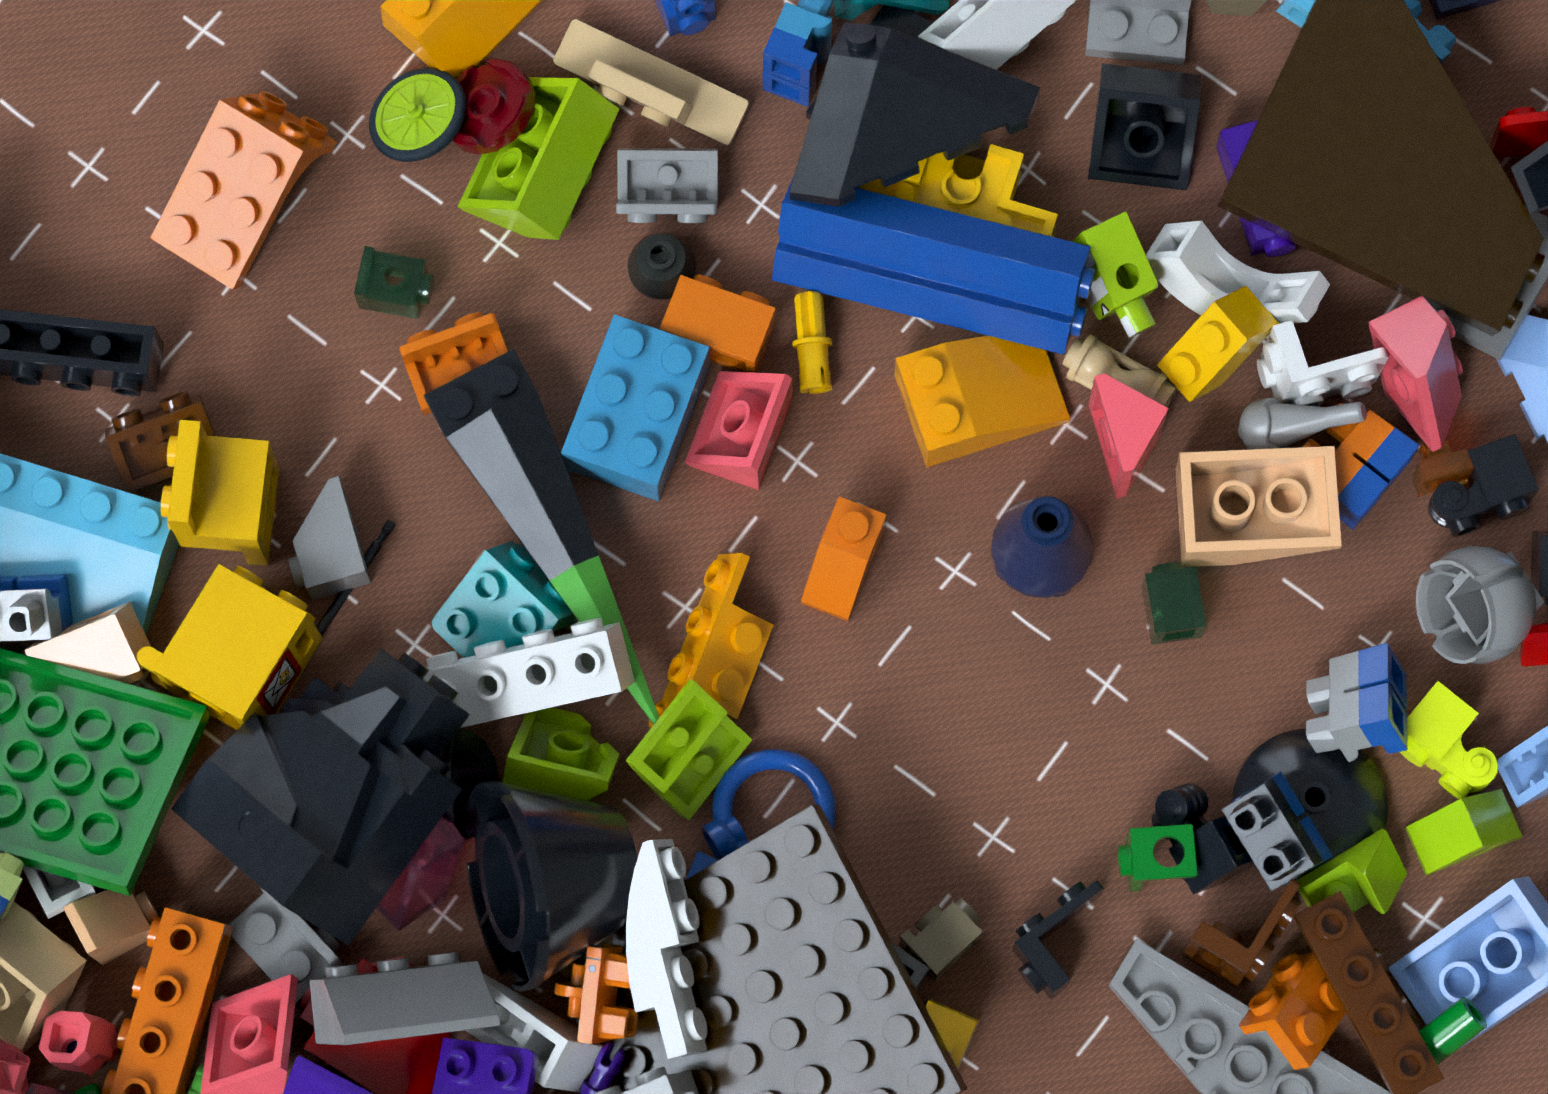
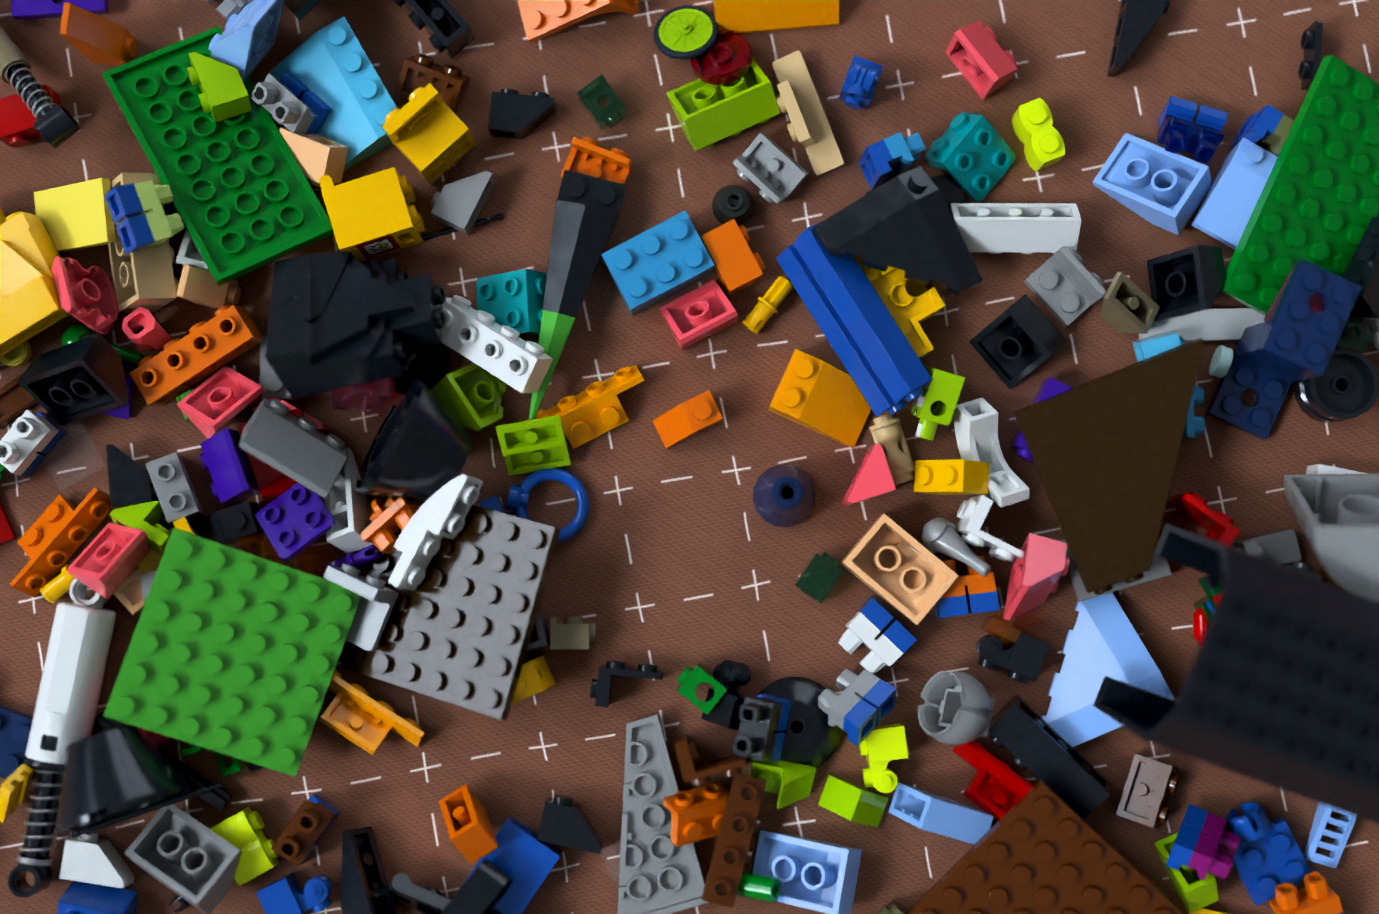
camera: 40 degrees right, 10 degrees up
none -> black slope [488,89,557,139]
none -> white hips [838,597,917,674]

